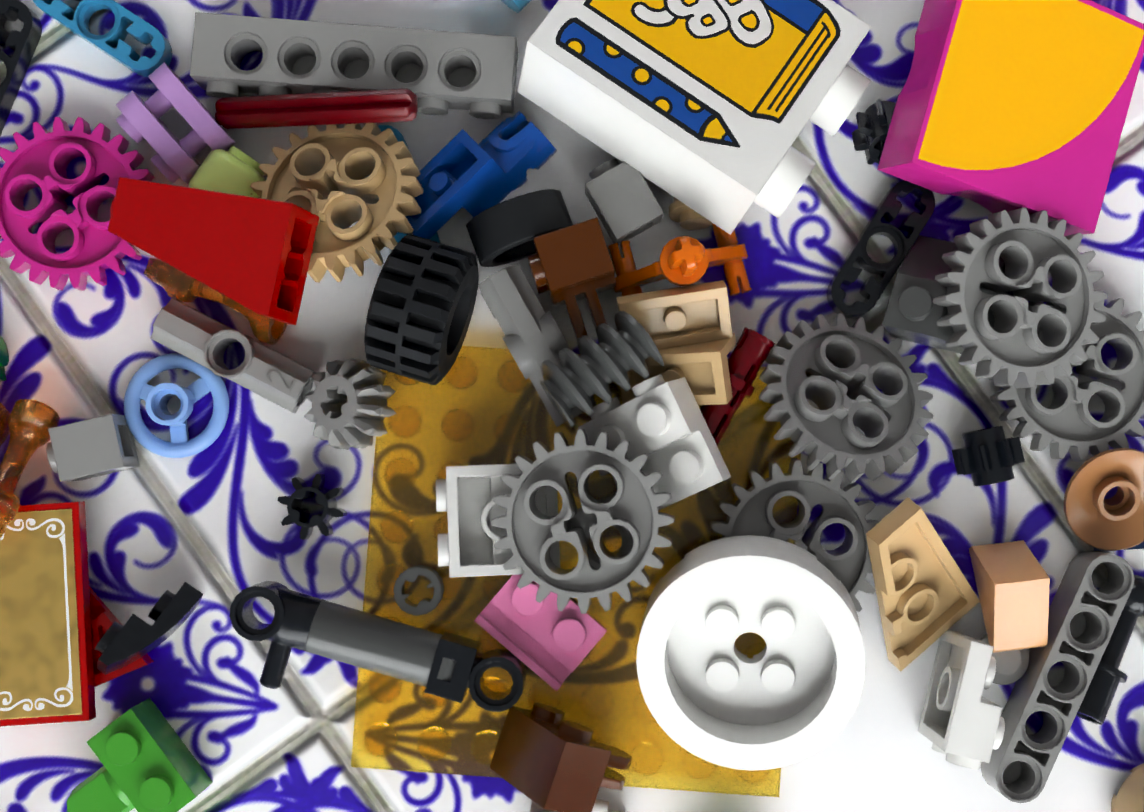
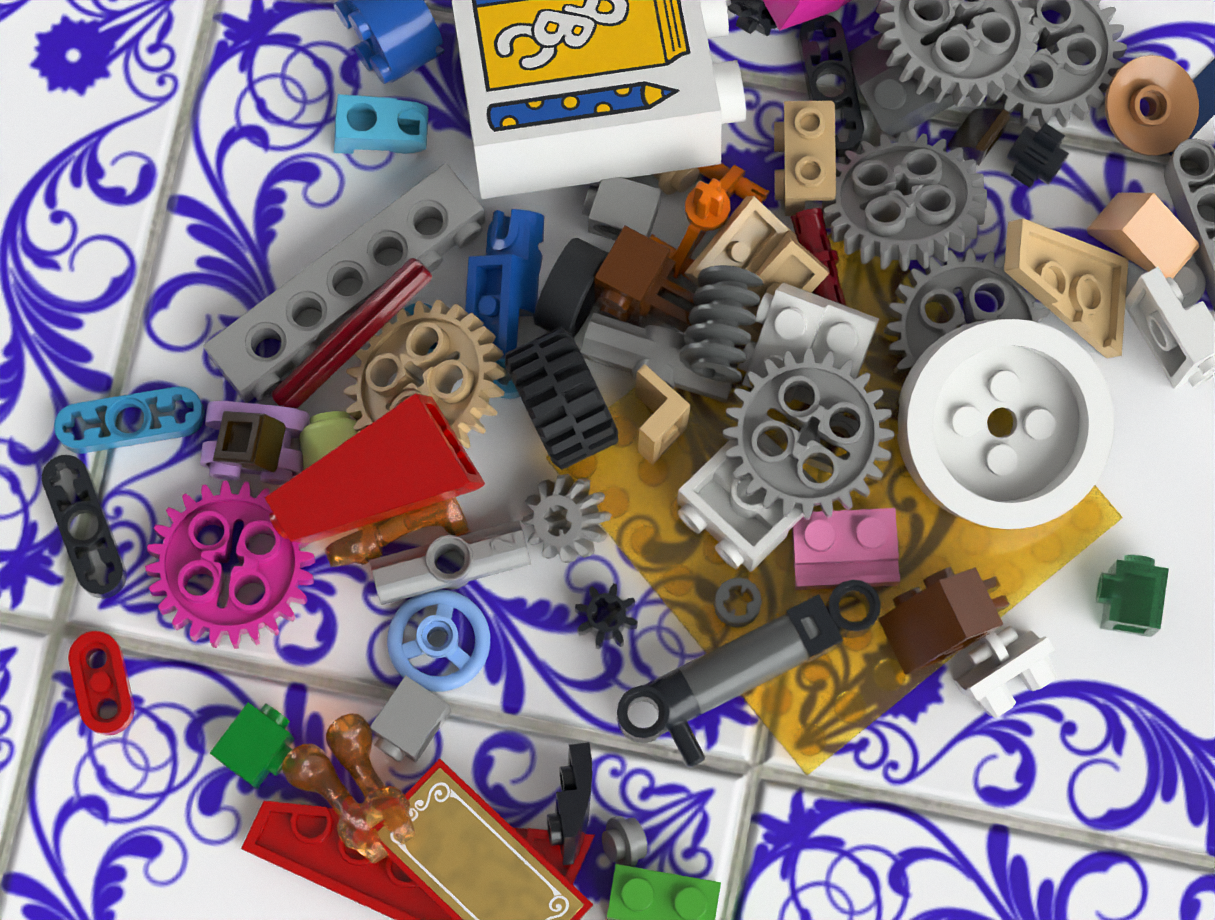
camera: 45 degrees left, 10 degrees down
none -> dark brown slope [213,411,286,473]
none -> light grey plate [602,816,647,867]
none -> tan panel [635,364,690,465]
none -> tan bracket [774,101,836,216]
none -> dark brown slope [947,108,1010,166]

